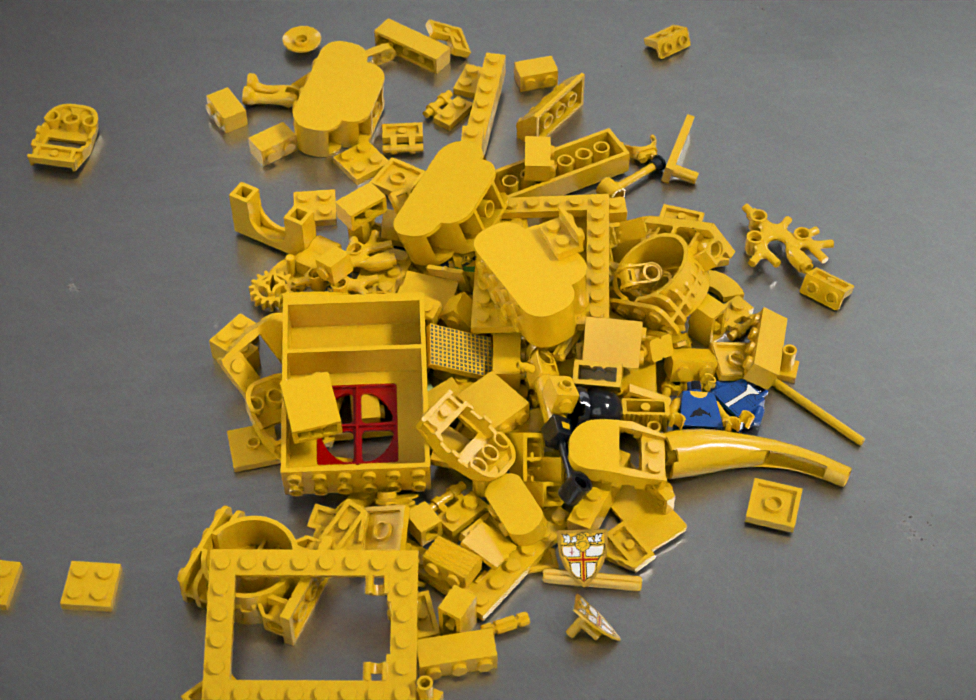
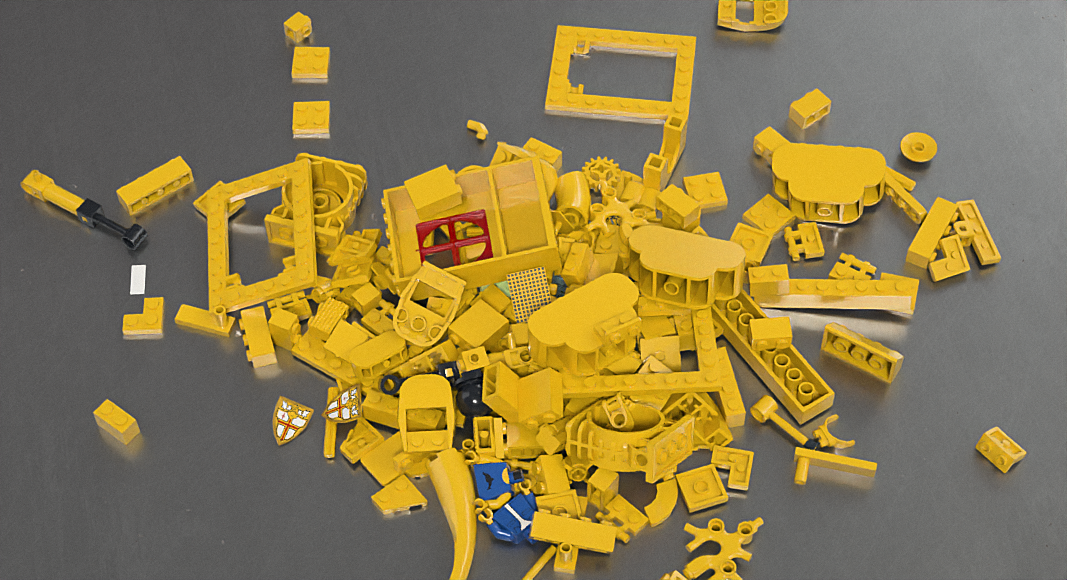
camera: 85 degrees right, 5 degrees up
yellow piece [242,73,300,108] -> none
yellow brick [315,246,354,285] -> none
yellow axle [480,612,530,636] -> none
yellow brick [514,56,558,92] -> none
yellow plate [745,478,802,533] -> none
none -> yellow wing [371,474,428,515]
none -> yellow arm [467,120,488,140]
none -> yellow plate [545,25,696,122]
none -> yellow plate [949,199,1001,265]

